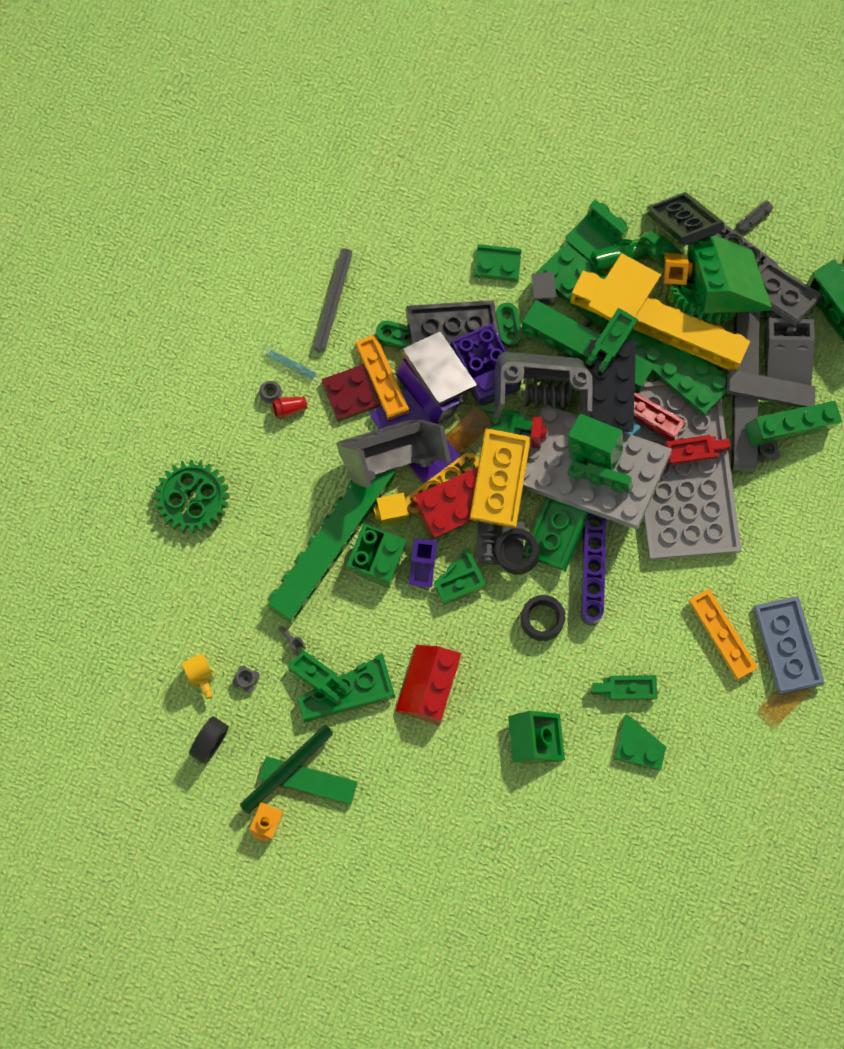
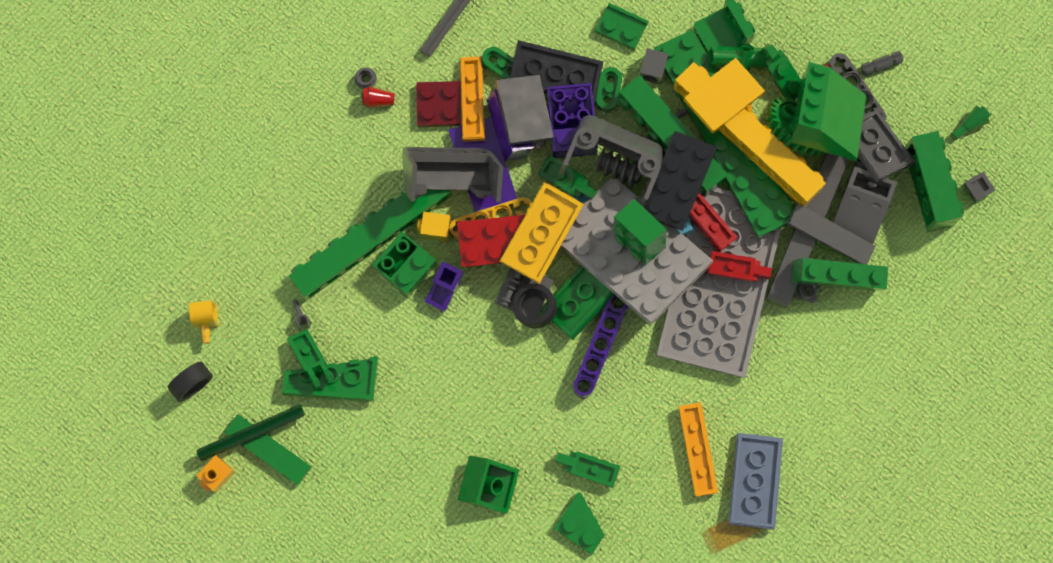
camera: 25 degrees right, 5 degrees up
green gear [154,460,230,534] -> none
dark grey plate [232,665,260,693] -> none
piece [262,347,321,381] -> none
red slope [395,645,462,725] -> none
green wing [434,548,486,606] -> none
clear orange tile [446,406,494,454] -> none
black tyre [521,595,565,641] -> none
red plate [531,417,547,448] -> none
green hinge [567,460,633,493] -> none
green hinge [586,308,638,373] -> none
black plate [646,192,725,245] -> none
light orange brick [663,253,692,285] -> none

